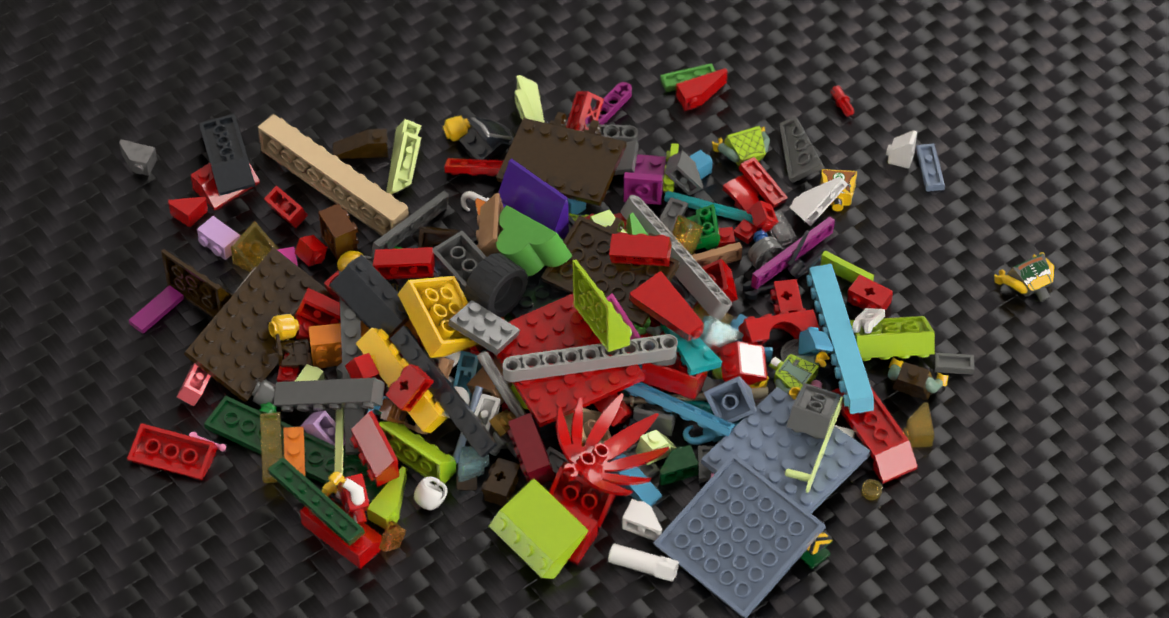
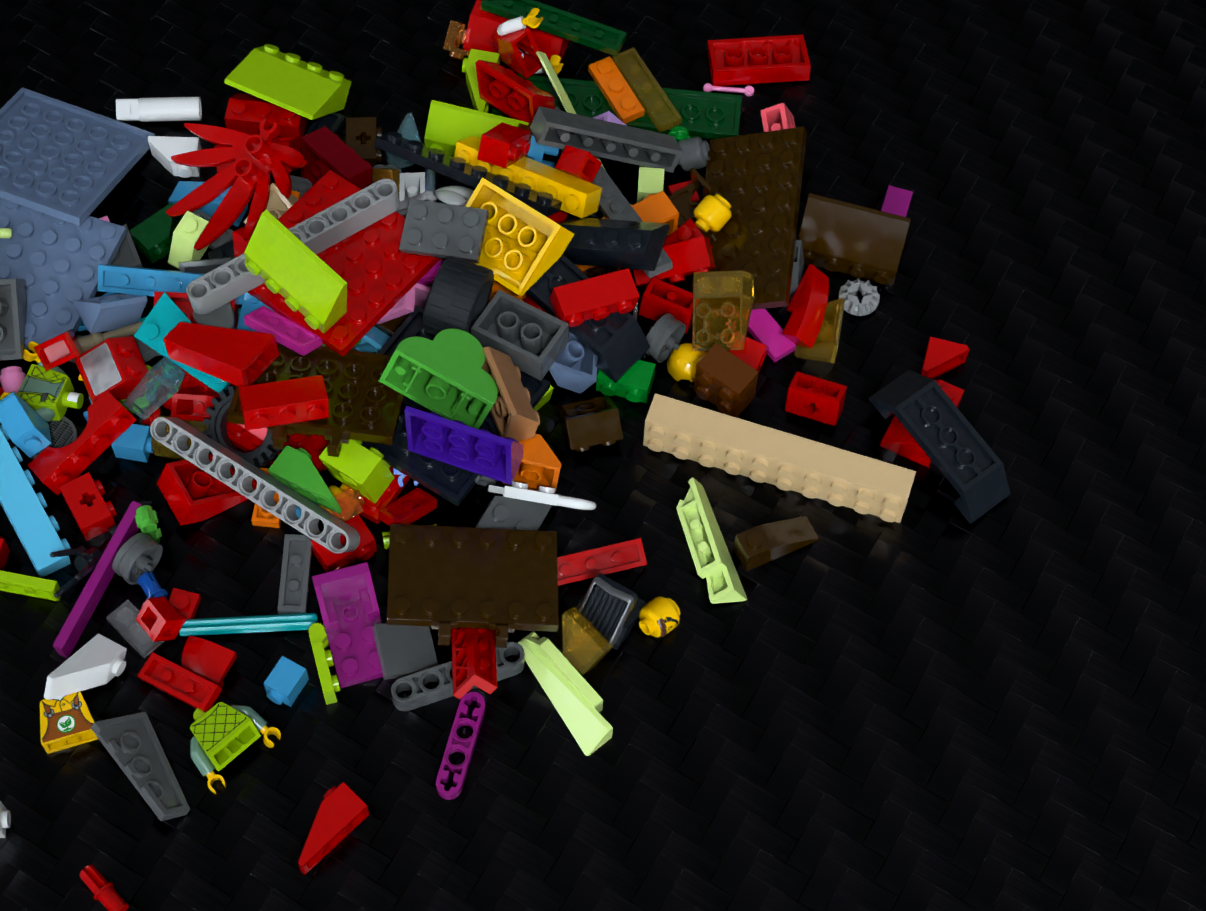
camera: 155 degrees right, 10 degrees up
flat silver slope [119,140,157,176] -> none
lavender brick [197,216,242,260] -> none
dark grey tile [371,191,449,258] -> none
white helmet [414,477,448,510] -> none
bright green tile [661,64,715,92] -> none
dark grey slope [664,150,703,196] -> none
clear yellow slope [672,215,704,255] -> none
green brick [681,204,720,252] -> none
medium nougat plate [691,242,743,267] -> none
red plate [716,227,735,248] -> none
none -> red slope [34,329,84,371]
none -> bright green bar [135,505,162,543]
none -> clear yellow slope [562,607,613,675]
none -> clear yellow slope [692,270,754,351]
none -> red slope [782,264,829,349]
none -> light grey gear [838,278,880,316]

